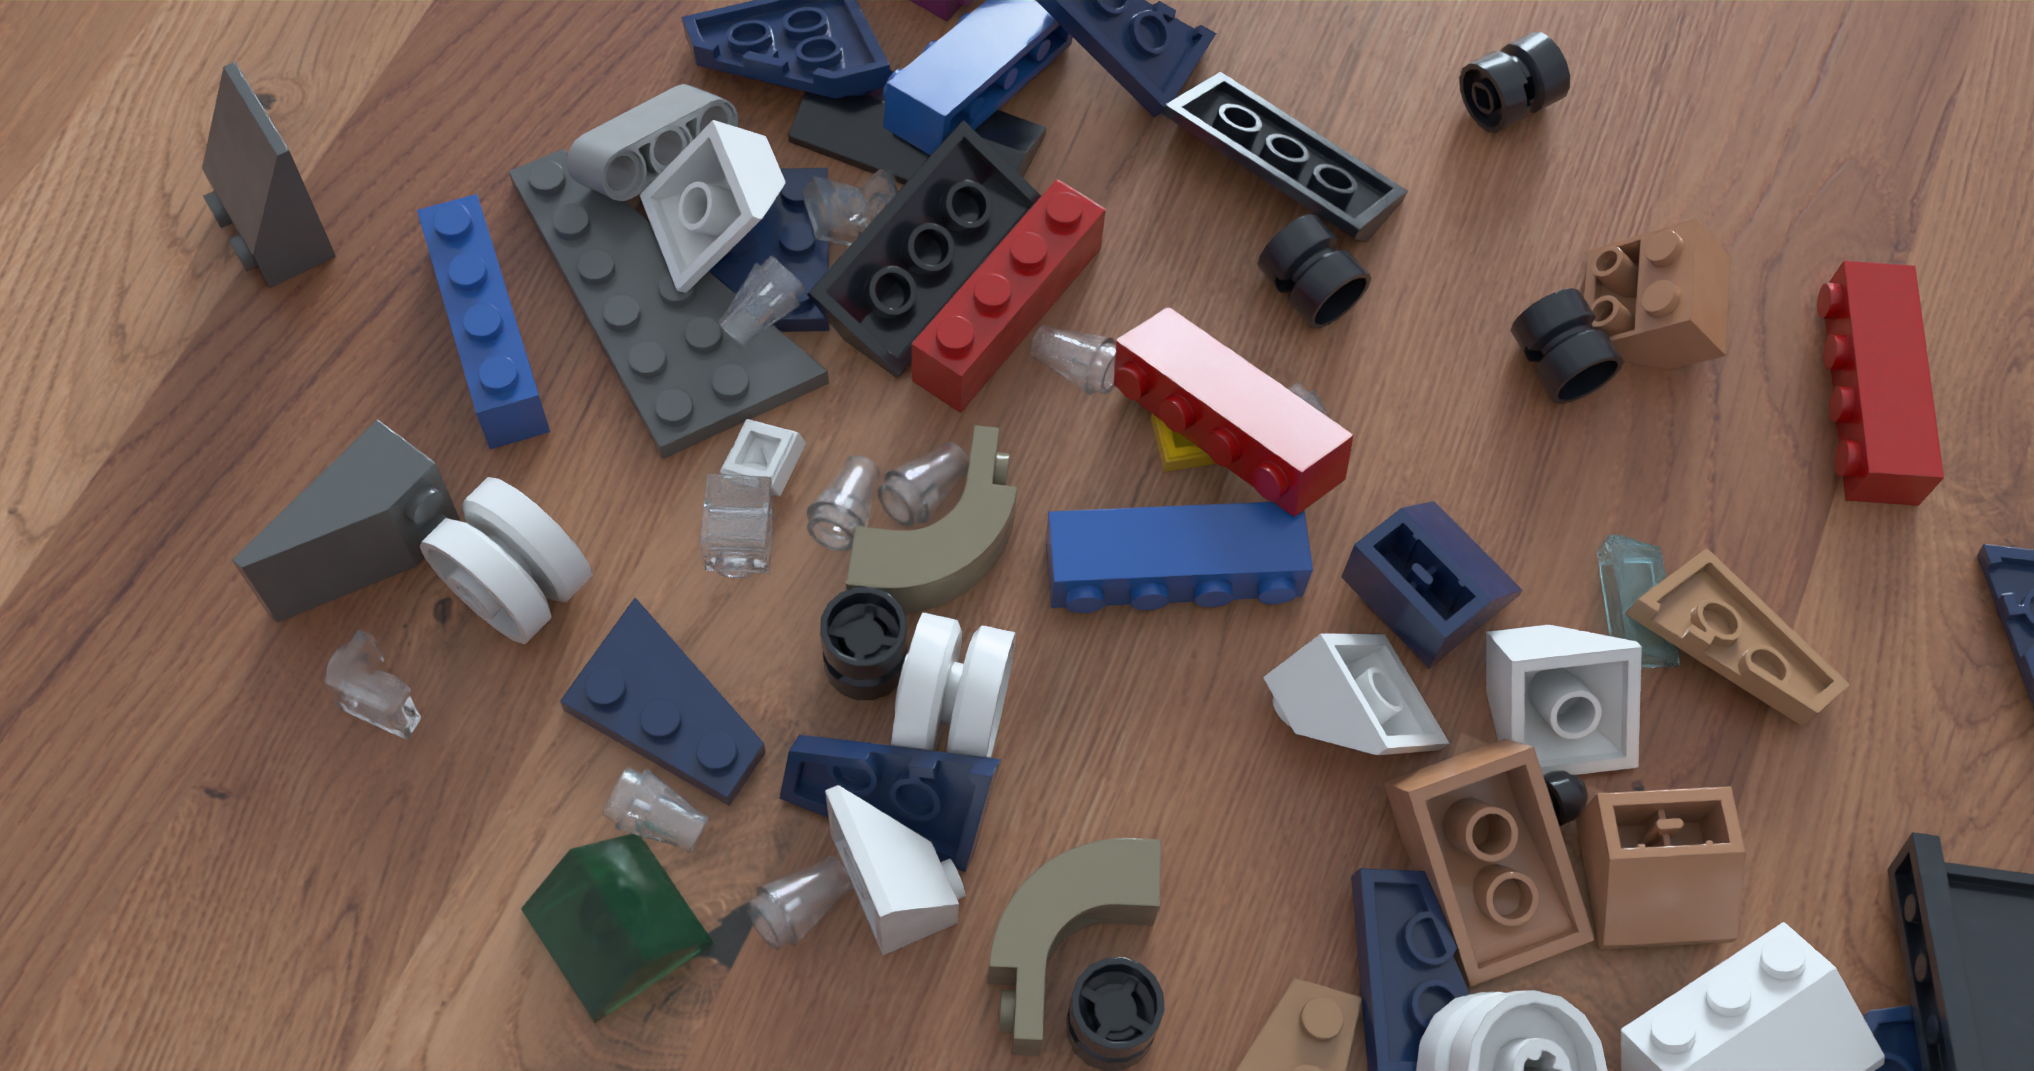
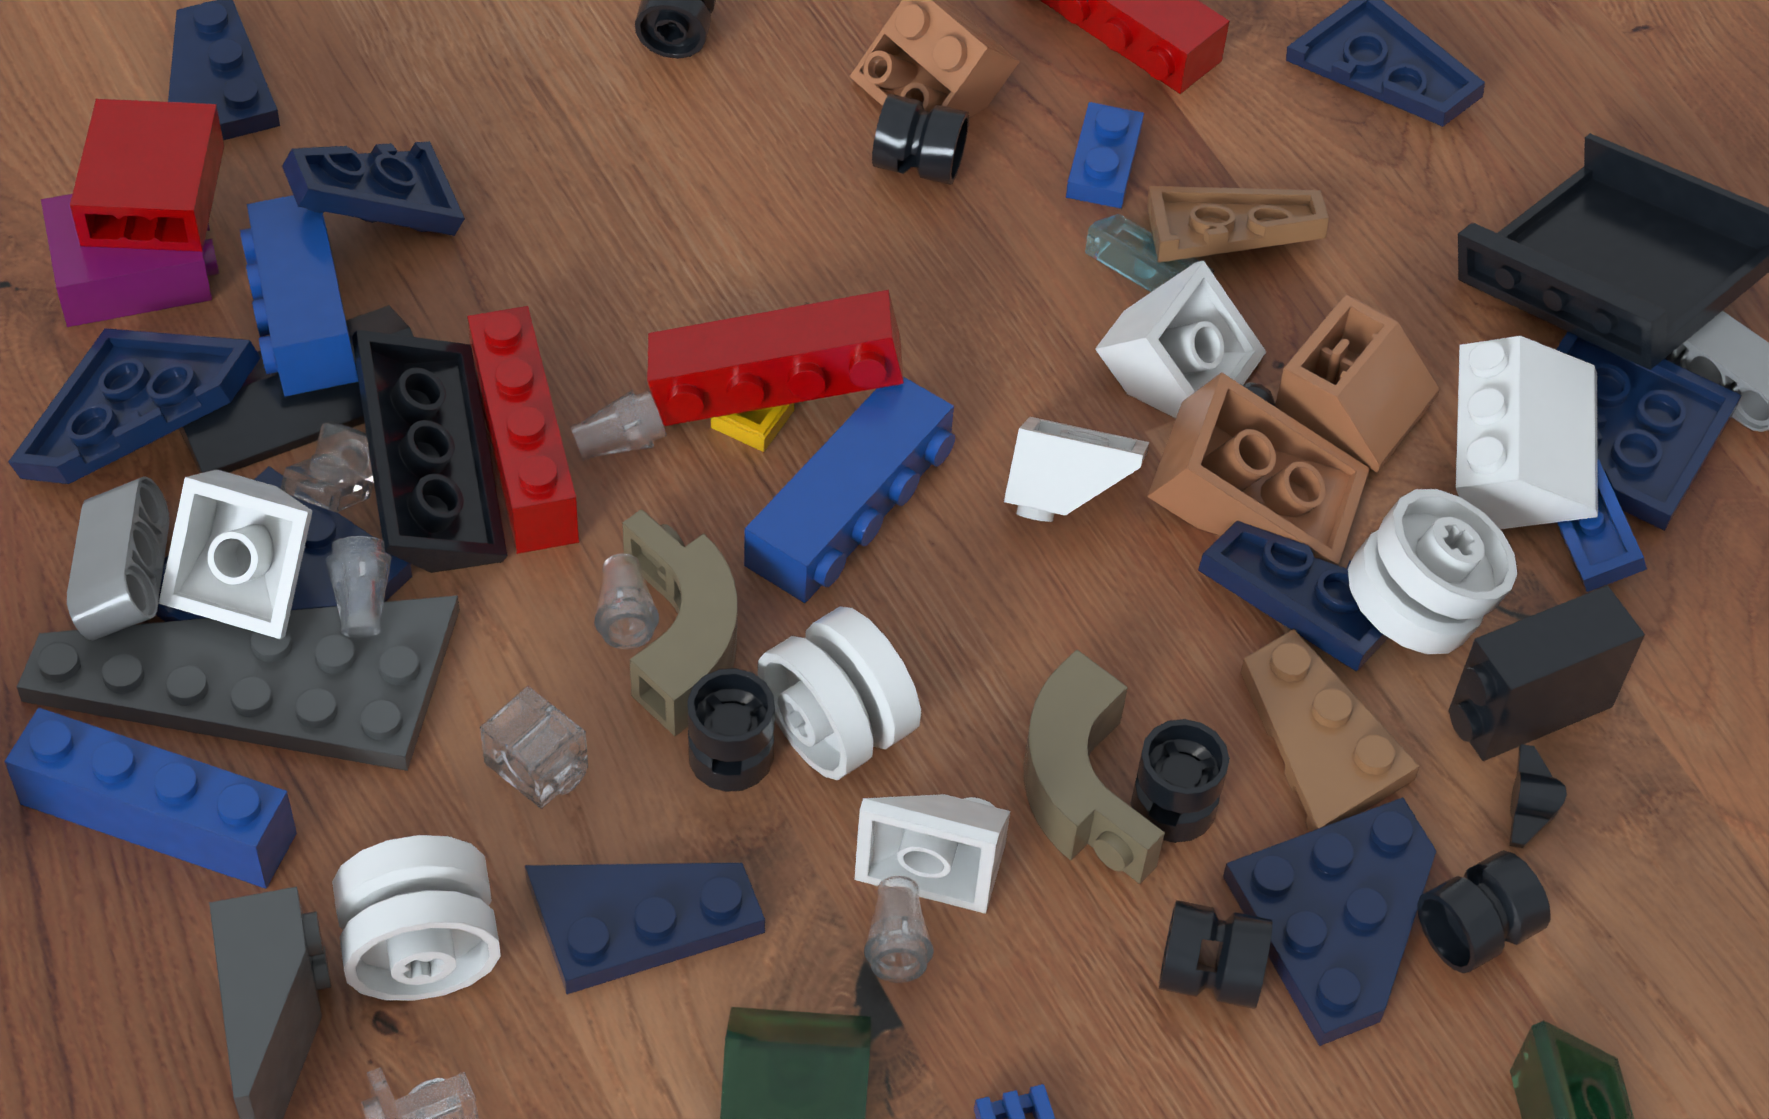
camera: 50 degrees left, 10 degrees down
clear cone [602,767,710,853] -> none
white tile [720,419,806,497] -> none
dark blue wing [779,734,1001,872] -> none
clear cone [807,456,881,551] -> none
black slope [1162,72,1408,242] -> none
black wheel [1257,214,1371,329] -> none
dark blue slope [1341,501,1523,668] -> none
none -> blue plate [1066,102,1144,209]

